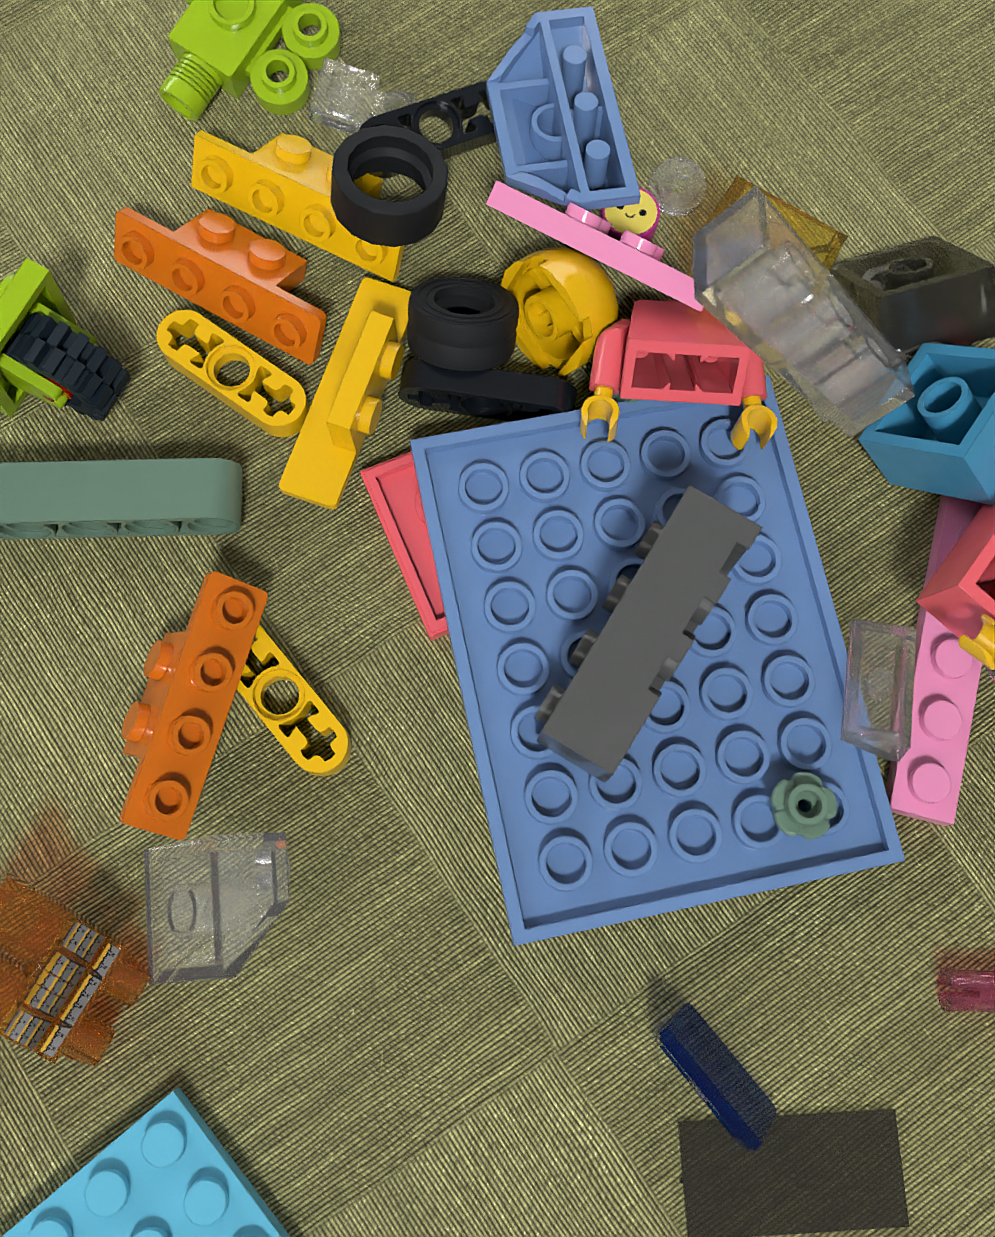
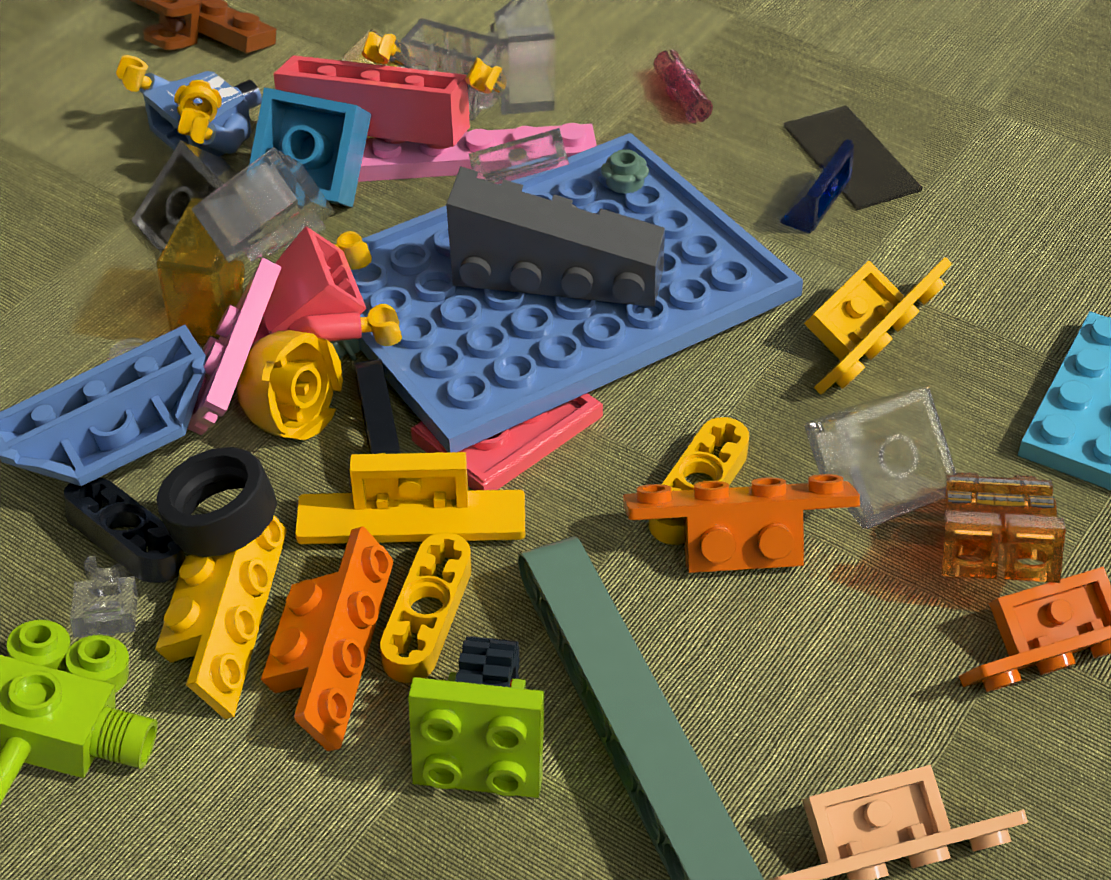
camera: 110 degrees left, 30 degrees down
black tyre [407,277,519,371] -> none
none -> yellow bracket [804,257,952,395]

